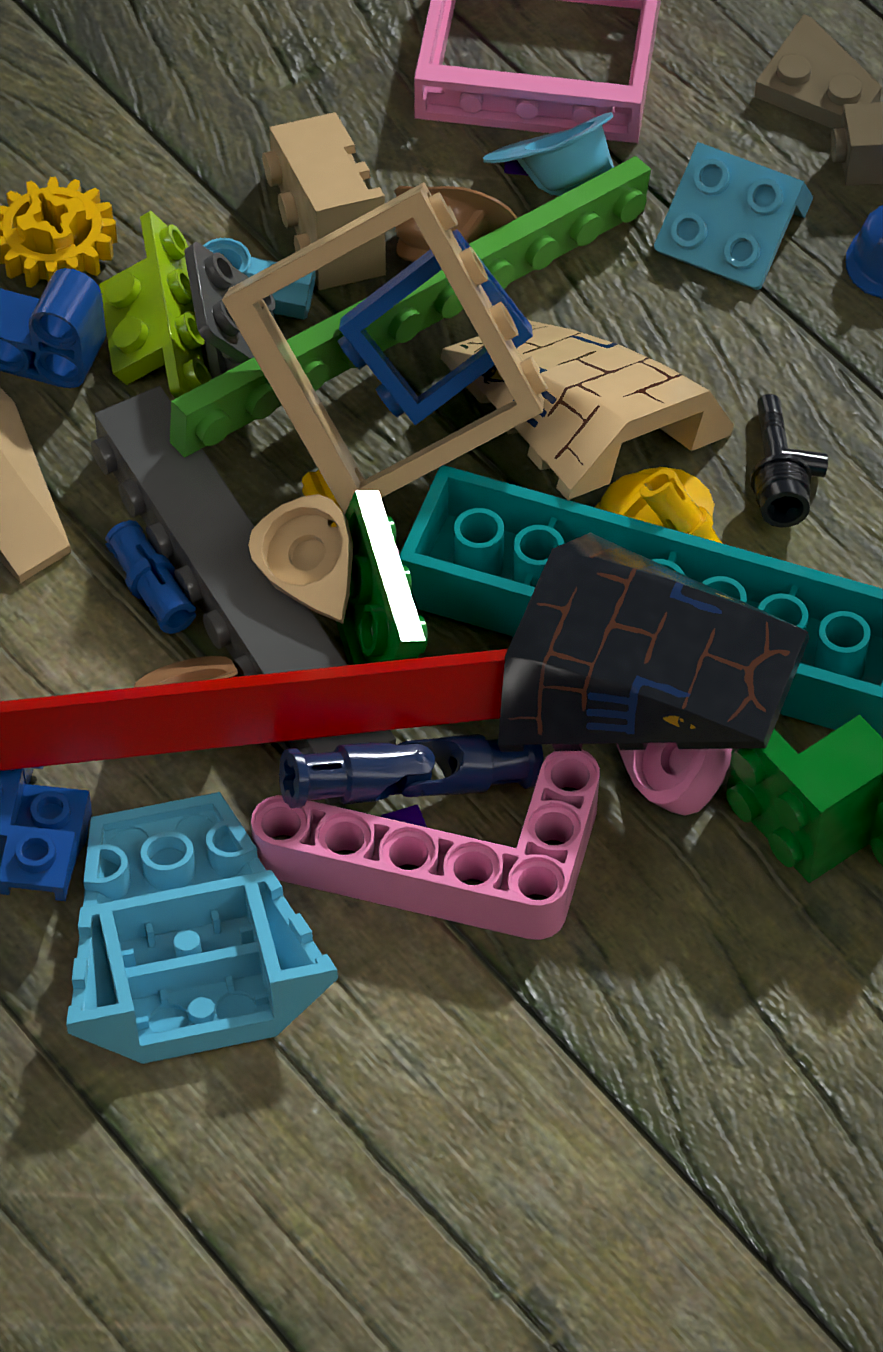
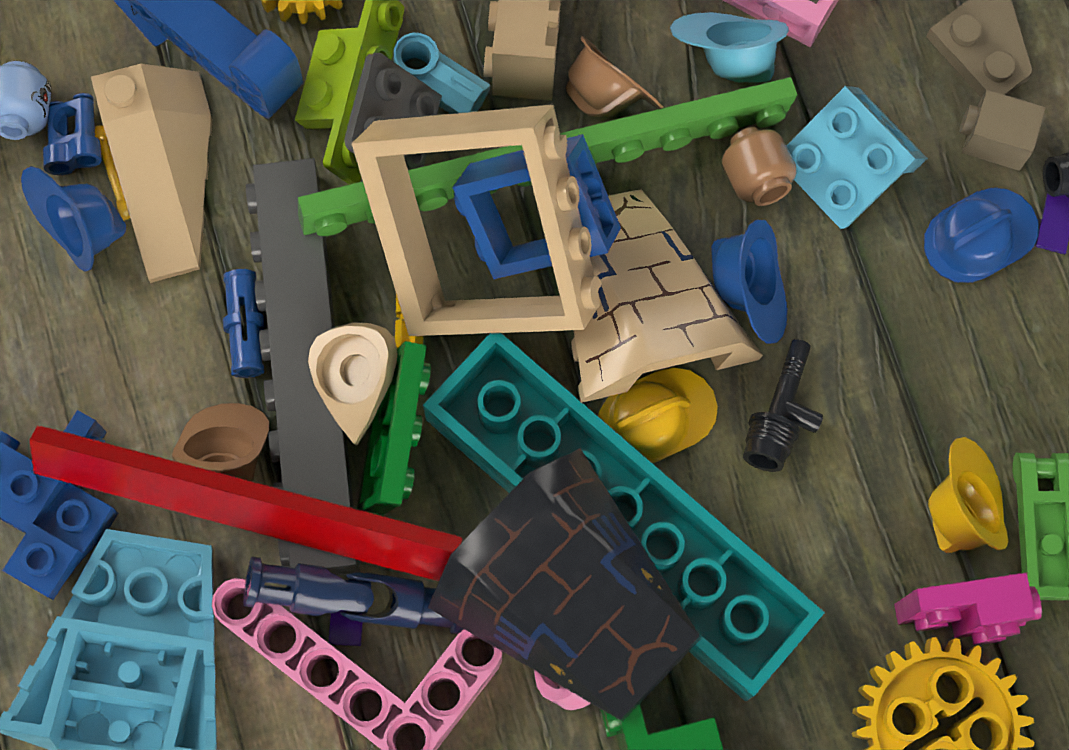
camera: 20 degrees right, 20 degrees up
yellow pin [639,469,723,544] -> none
none -> blue piece [712,220,787,344]
none -> medium nougat head [722,127,797,206]

